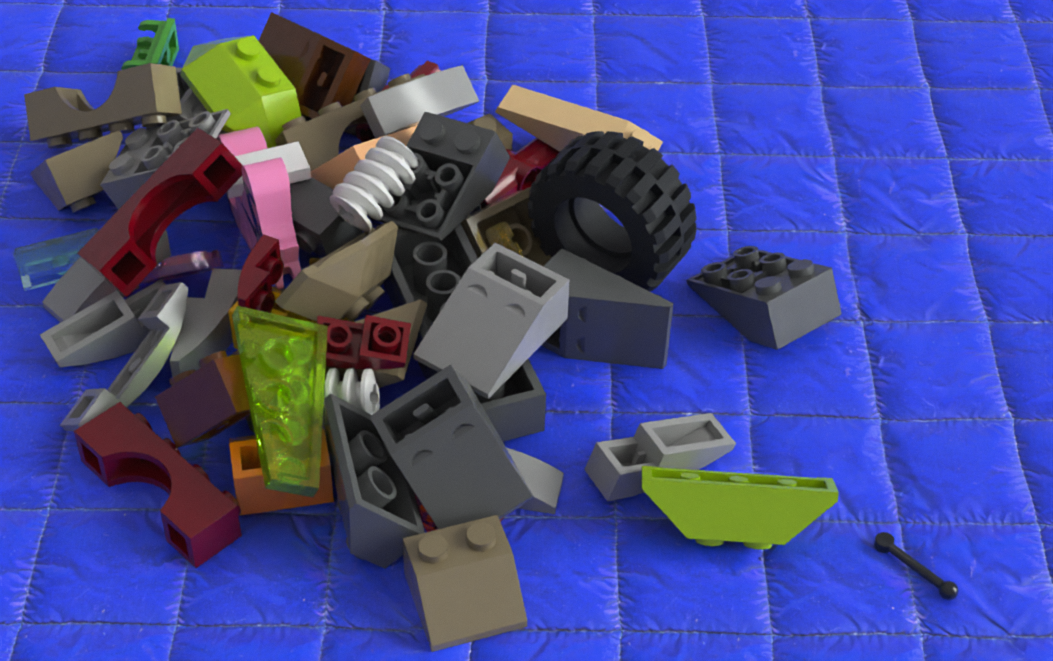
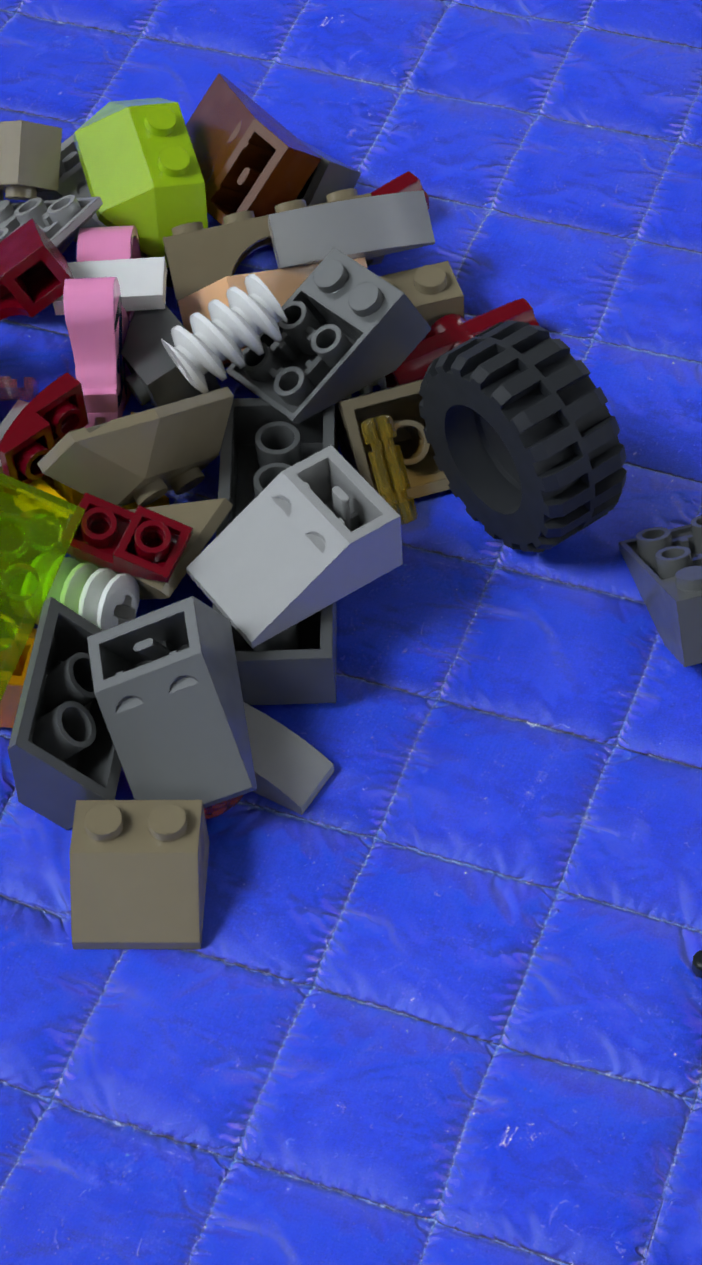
camera: 25 degrees right, 5 degrees up
bright green hinge [121,18,179,70] -> none
tan wedge [495,84,663,152] -> none
dark grey slope [541,249,673,369] -> none
light grey slope [584,413,736,502] -> none
lime wedge [641,466,839,549] -> none

